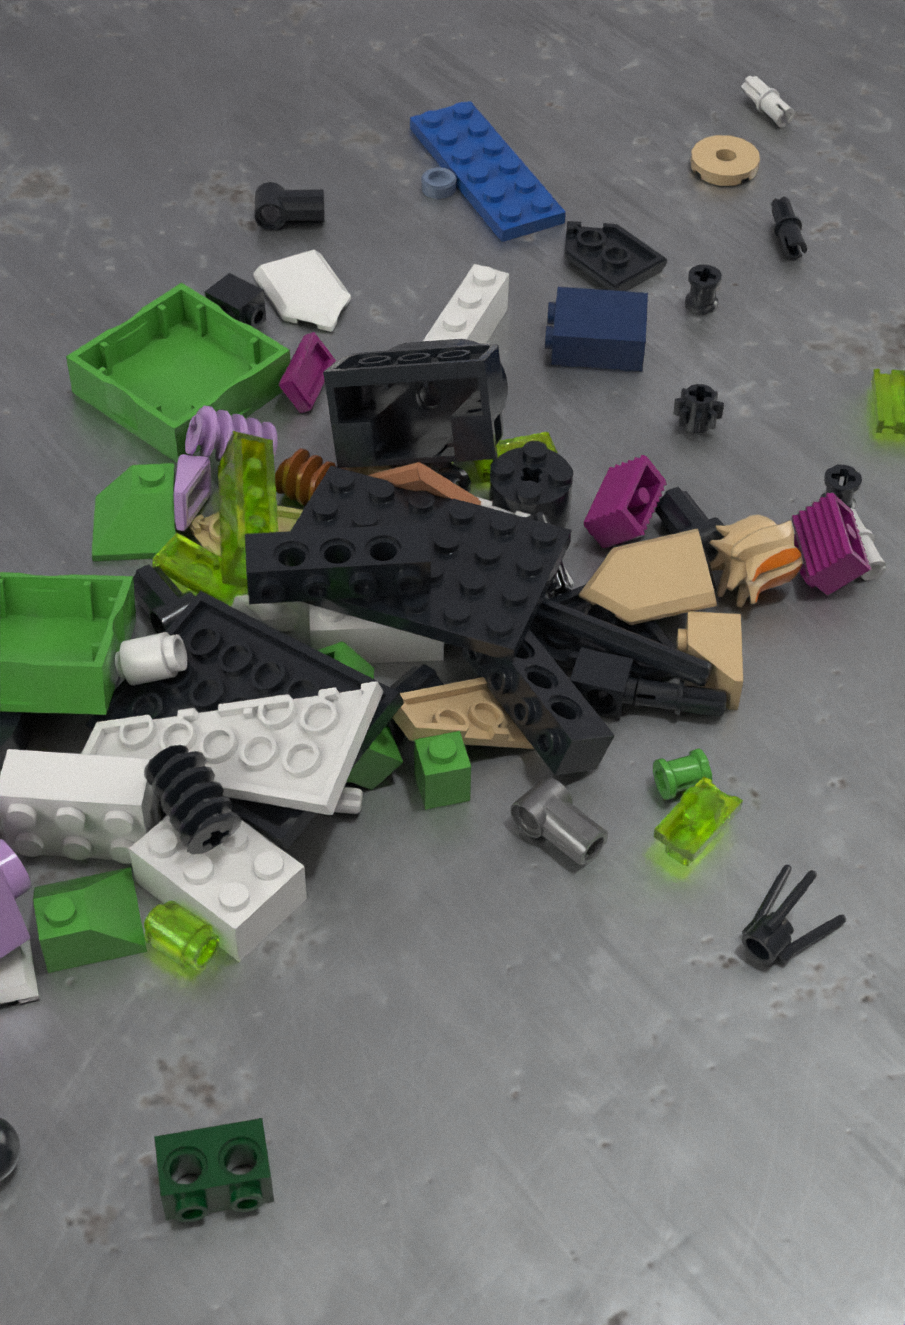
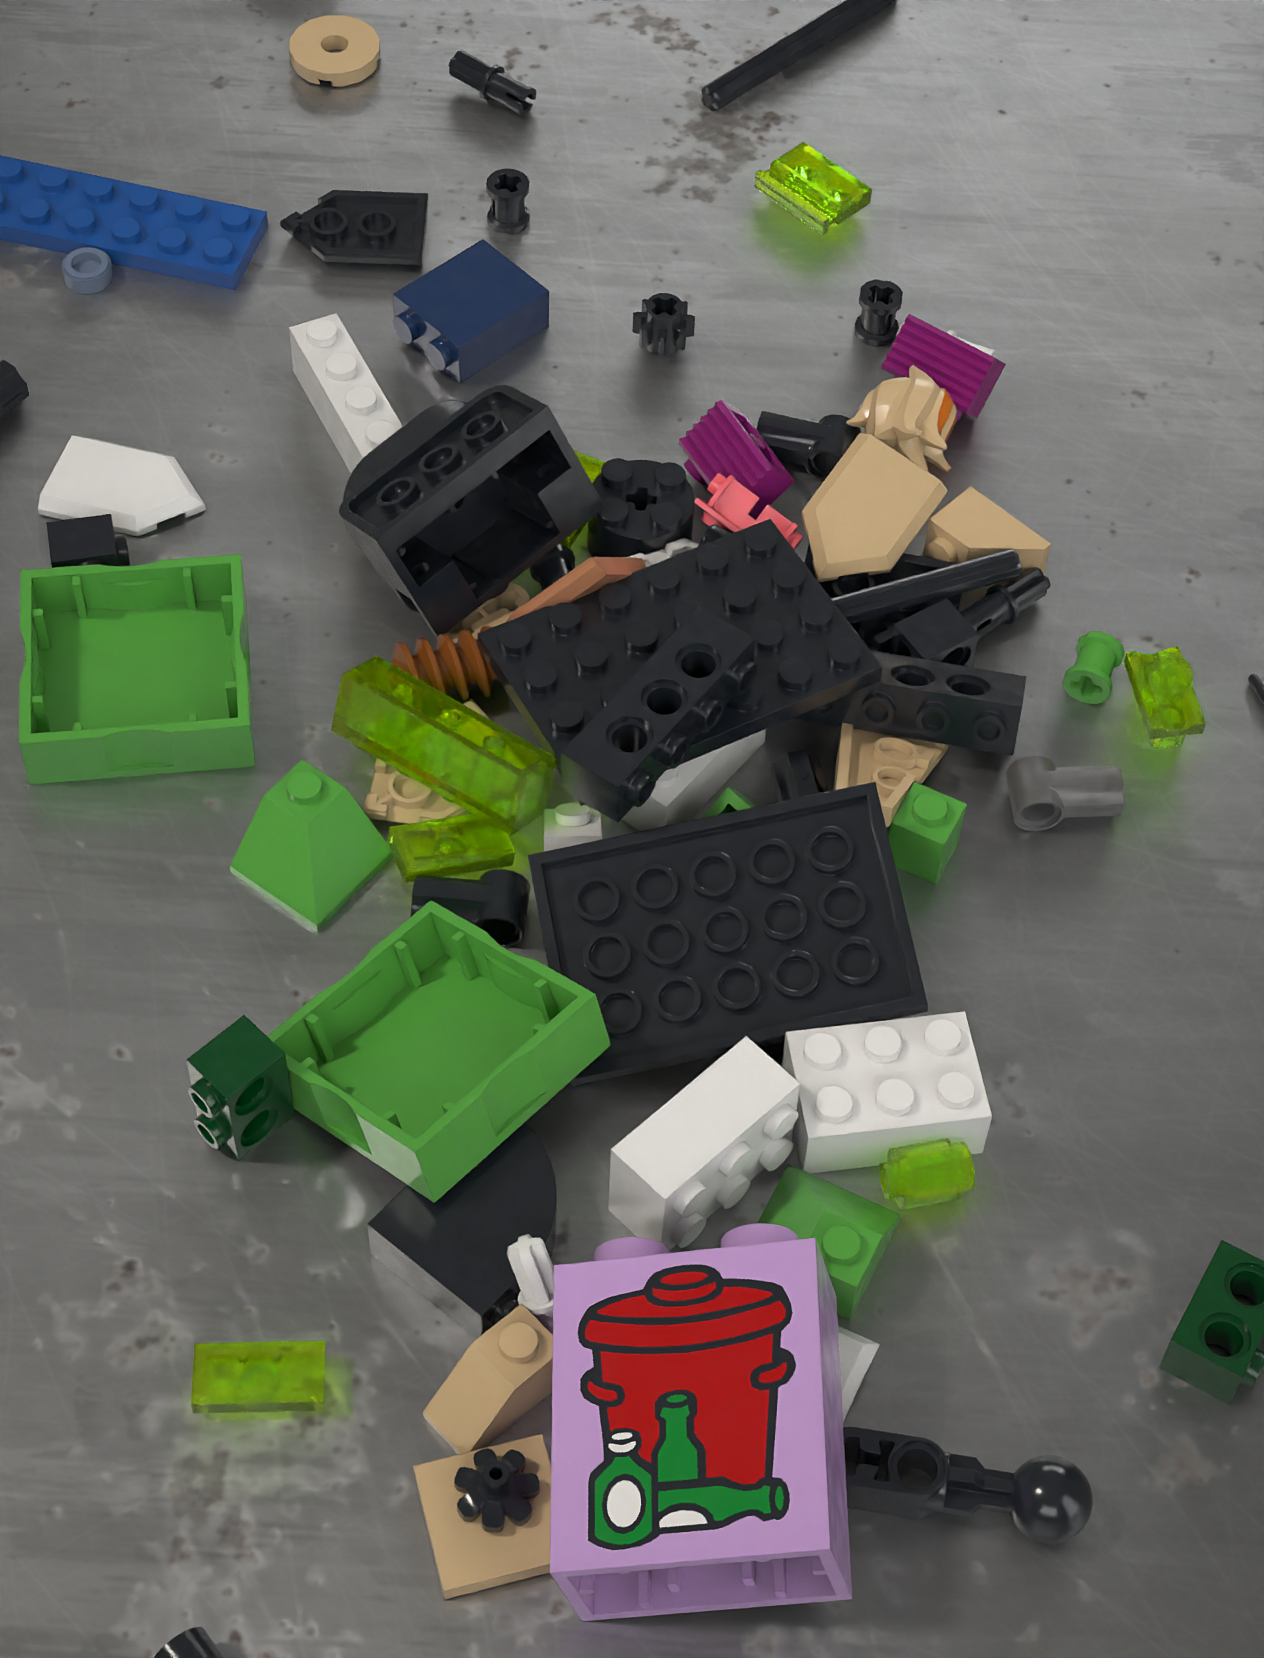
camera: 50 degrees left, 5 degrees up
white wing [81,681,383,815] -> none
white brick [115,632,187,686] -> none
black piece [144,745,242,854] -> none
lavender slope [173,454,212,531] -> none
lavender piece [185,406,278,473] -> none
magenta tile [278,332,336,414] -> none
none -> coral hinge [694,473,804,550]

